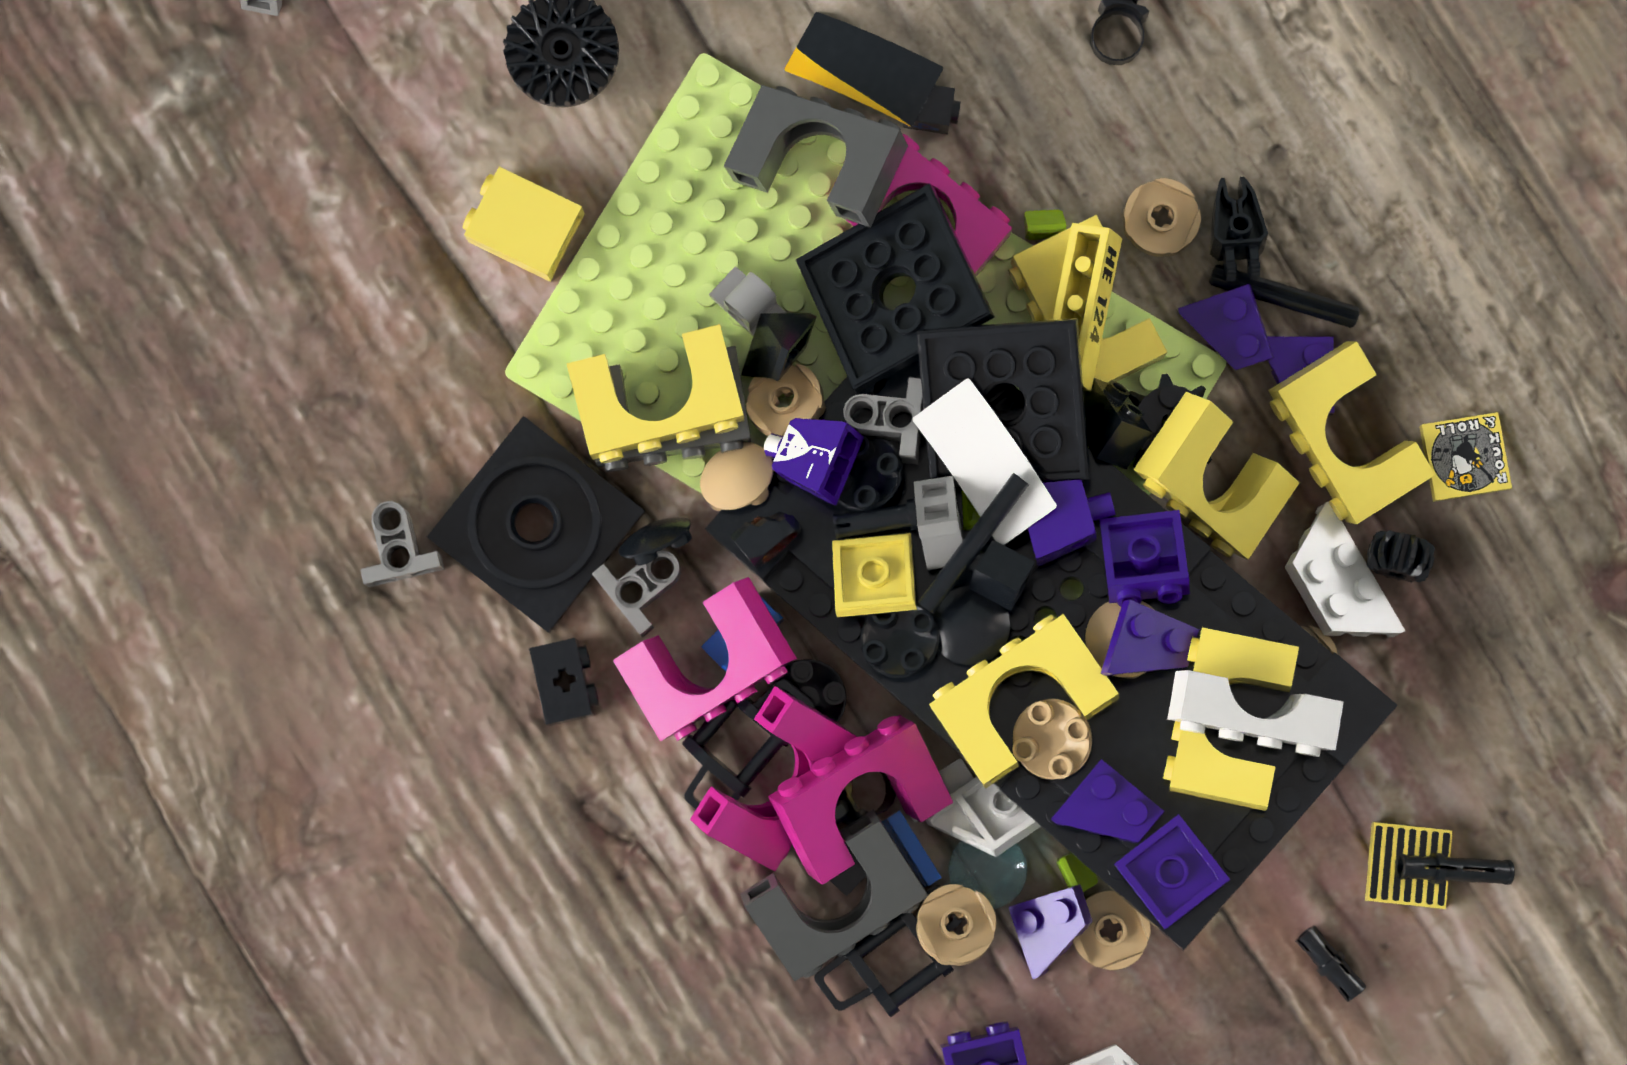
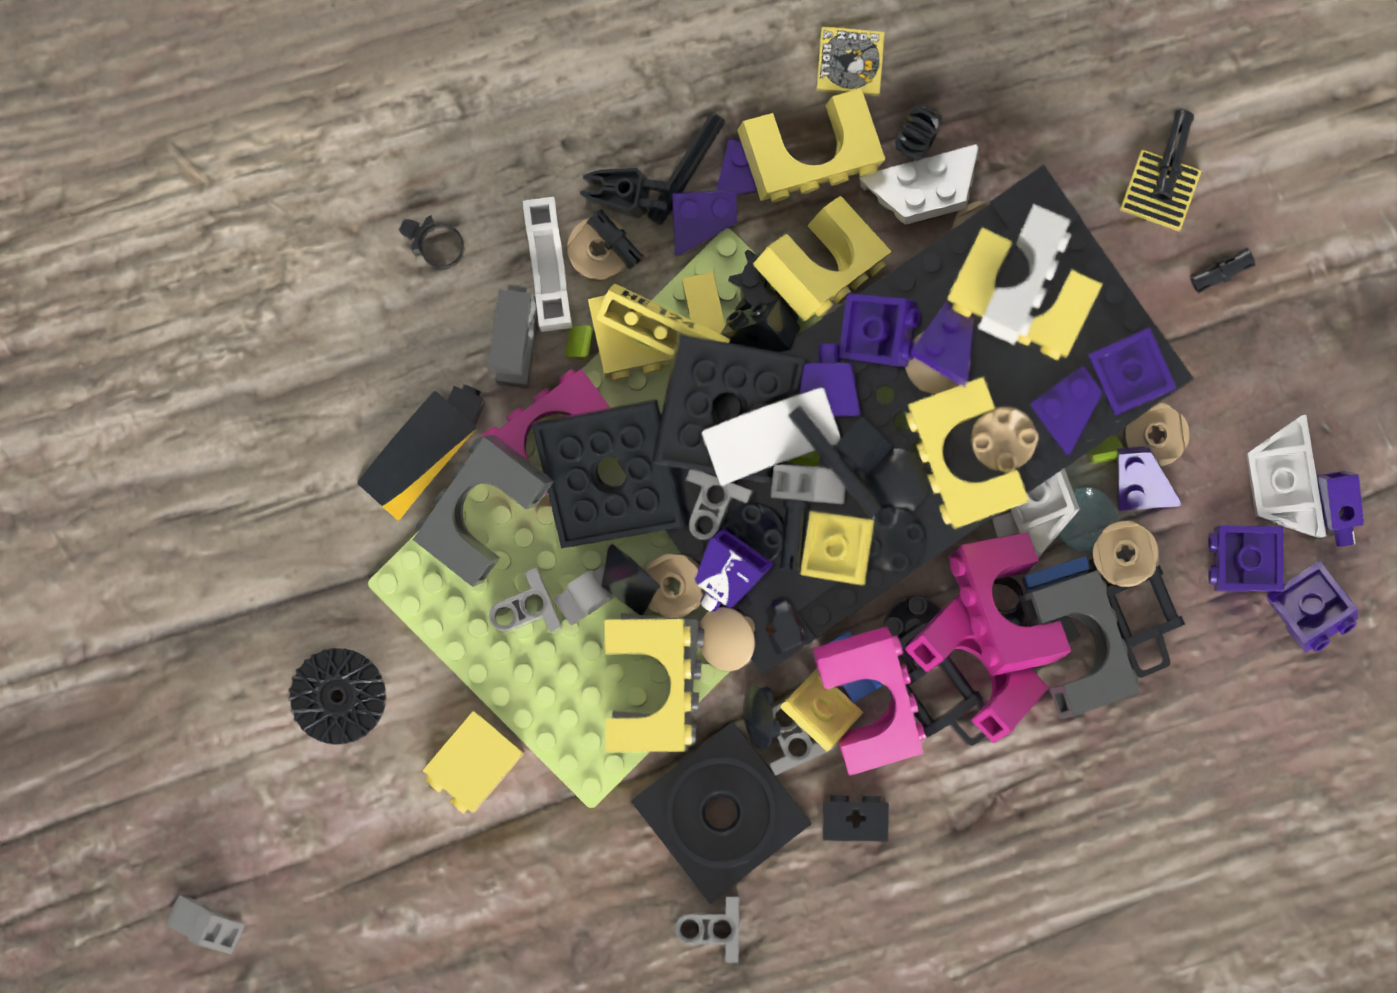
camera: 75 degrees left, 0 degrees up
none -> dark grey arch [488,285,538,389]
none -> light grey tile [489,568,563,634]
none -> white arch [522,197,573,332]
none -> black pin [587,209,644,270]
none -> light yellow tile [780,668,864,752]

